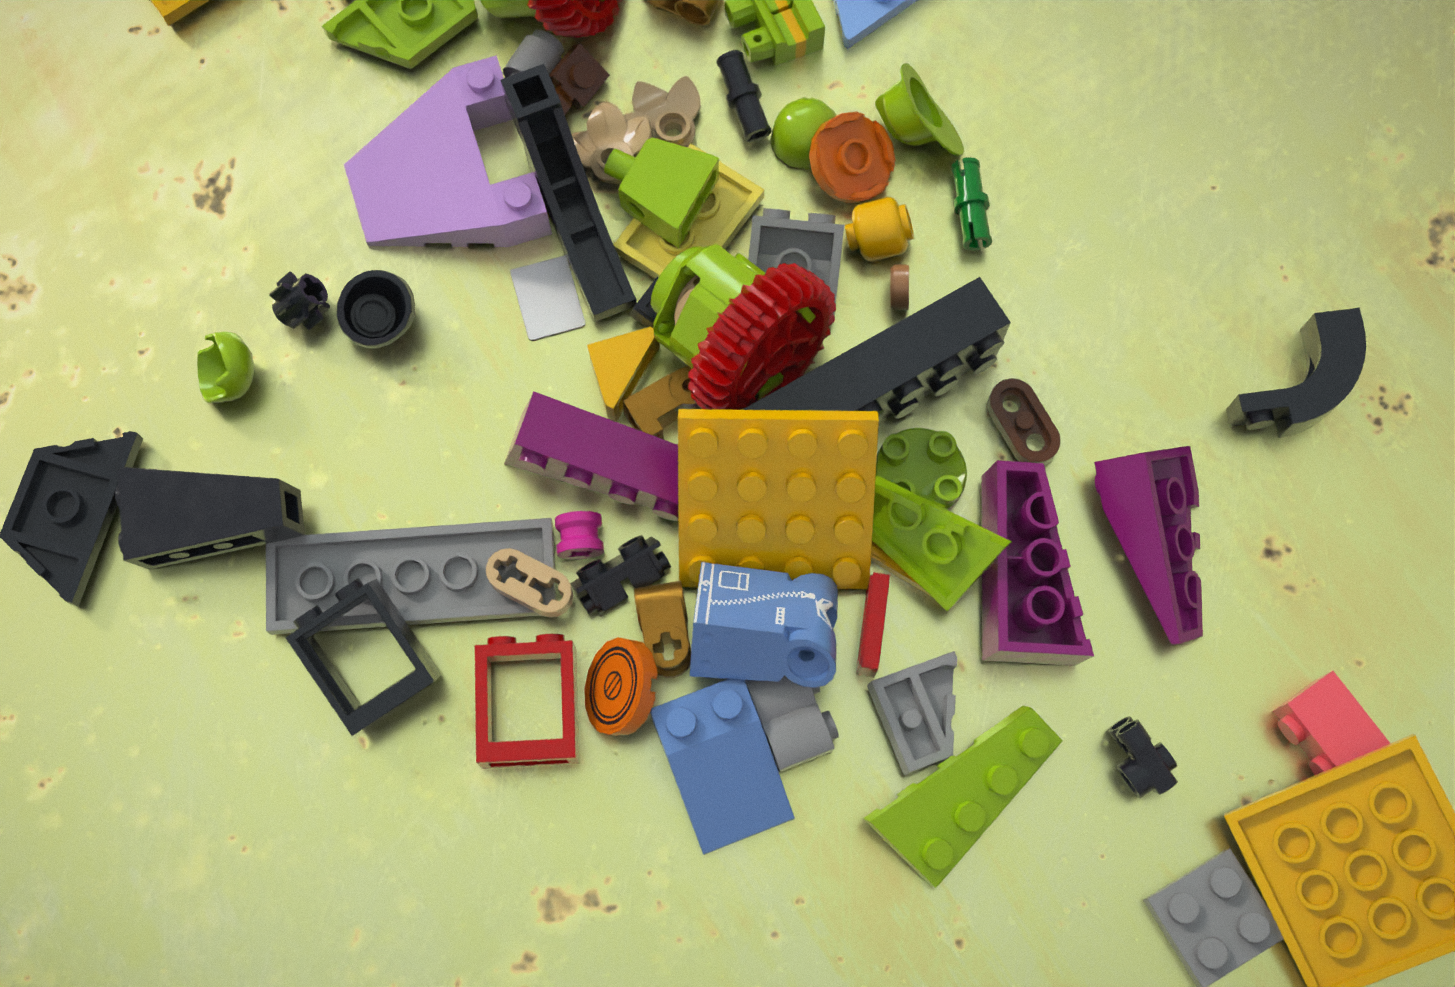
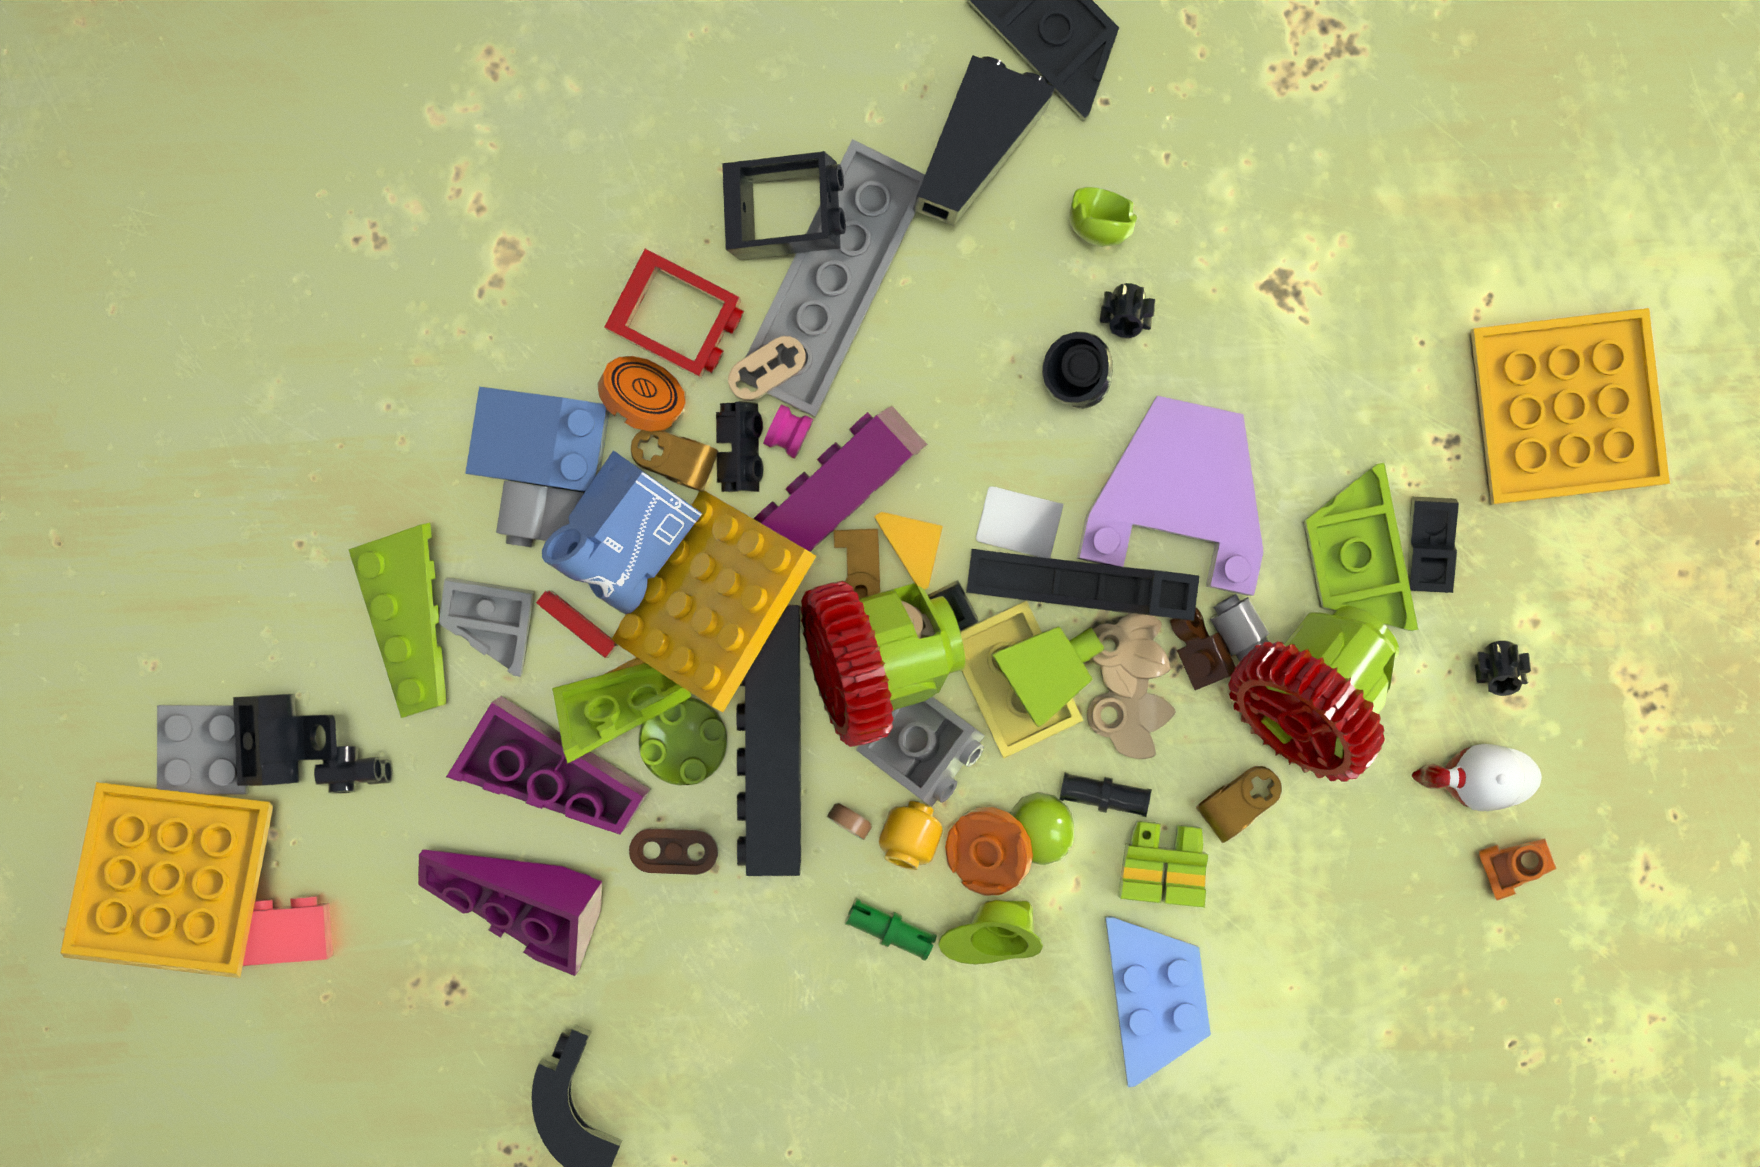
camera: 125 degrees right, 15 degrees up
none -> black piece [233,694,337,786]

